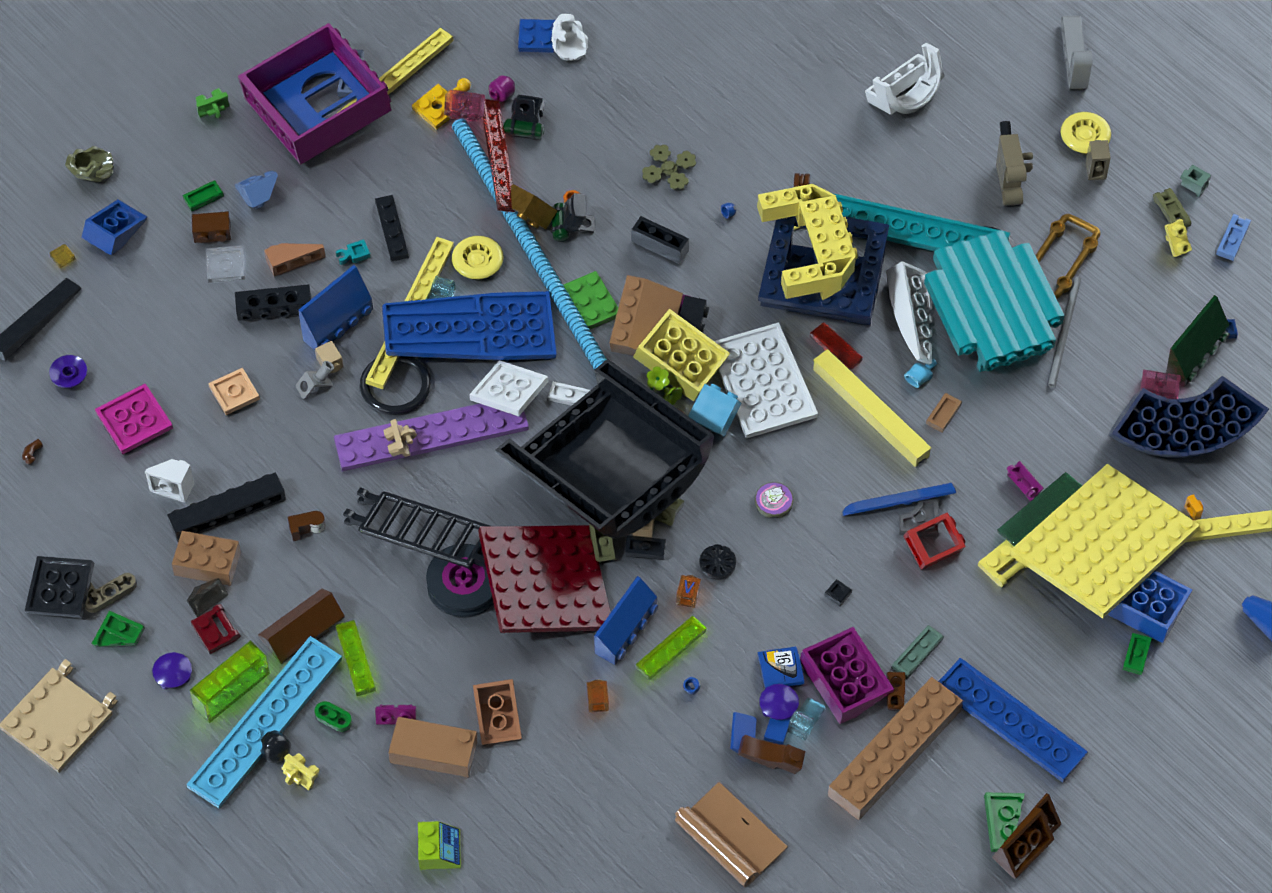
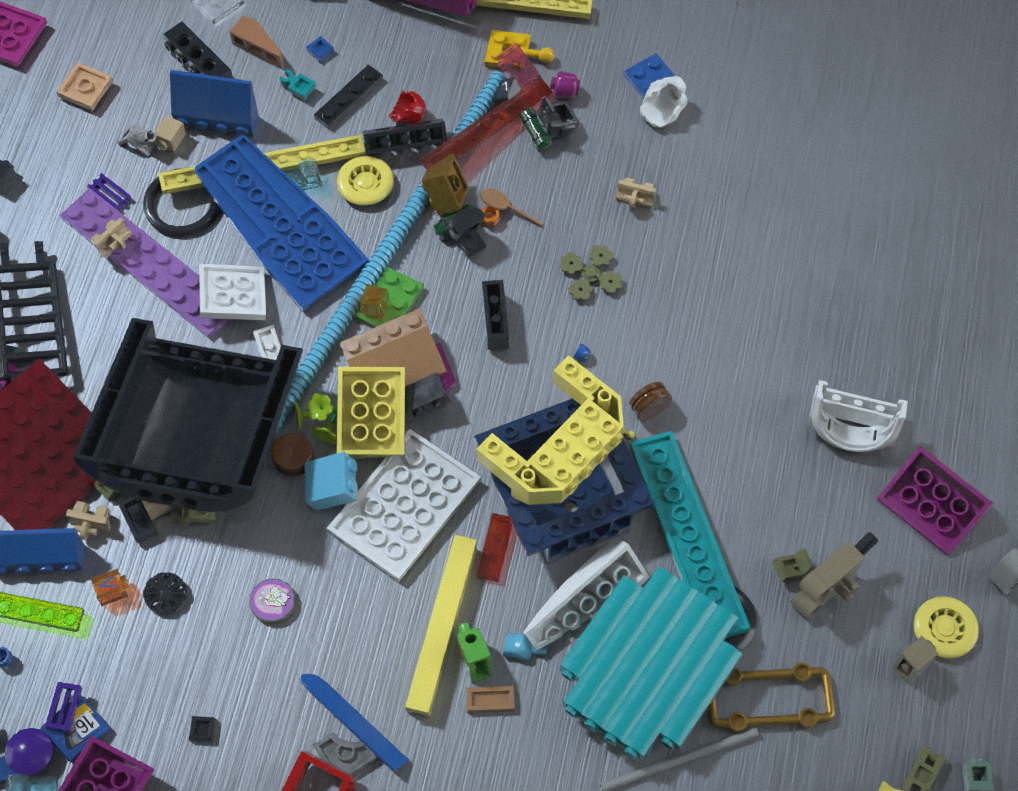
camera: 55 degrees right, 5 degrees up
none -> dark purple tile [45,682,82,733]
none -> tan hips [66,501,111,540]
none -> dark purple tile [87,173,132,211]
none -> blue tile [306,36,334,63]
none -> clear orange brick [360,284,389,319]
none -> black brick [362,118,448,155]
none -> red hair [388,91,426,124]
none -> bright green torso [457,623,494,683]
none -> medium nougat piece [480,188,543,226]
none -> black slope [494,77,521,102]
none -> tan hips [616,177,656,209]
none -> olive bracket [772,548,814,582]
none -> magenta slope [877,446,994,555]

